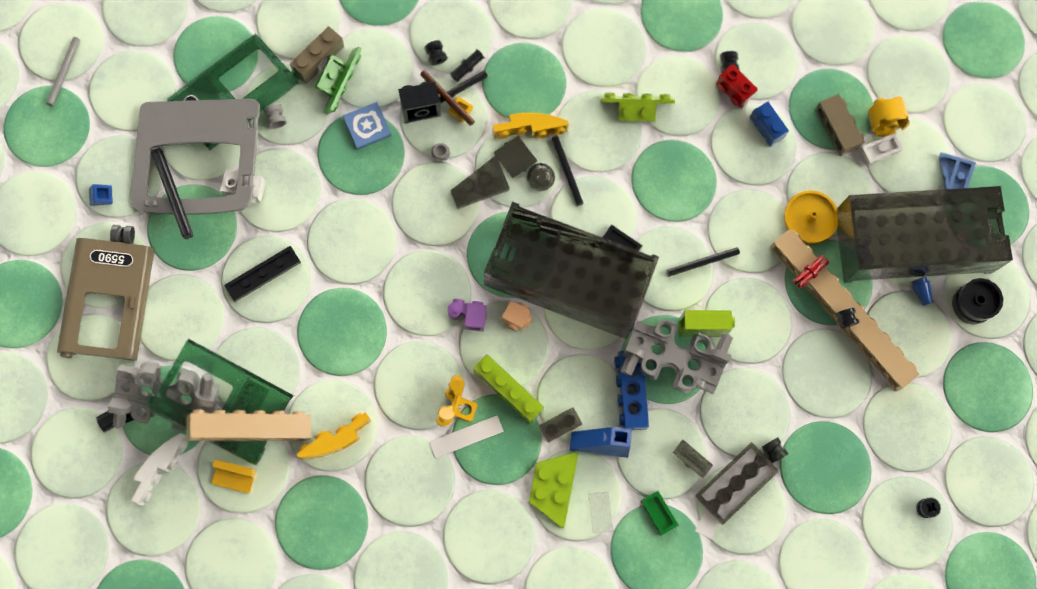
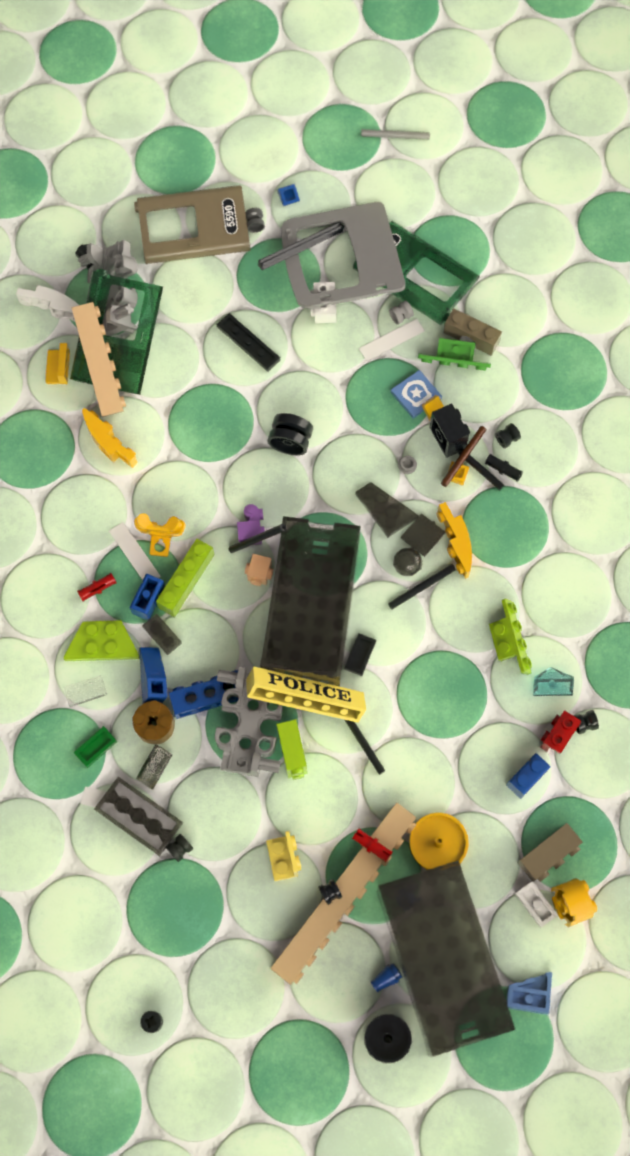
camera: 85 degrees right, 5 degrees down
none -> red pin [77,573,117,602]
none -> blue brick [129,574,165,621]
none -> pearl gold brick [132,700,175,744]
none -> black piece [228,524,286,553]
none -> light yellow brick [246,666,366,722]
none -> light yellow bracket [266,831,301,881]
none -> black wheel [267,413,313,456]
none -> white sticker [359,319,425,361]
none -> yellow tile [421,395,444,420]
none -> clear light blue slope [533,667,574,696]

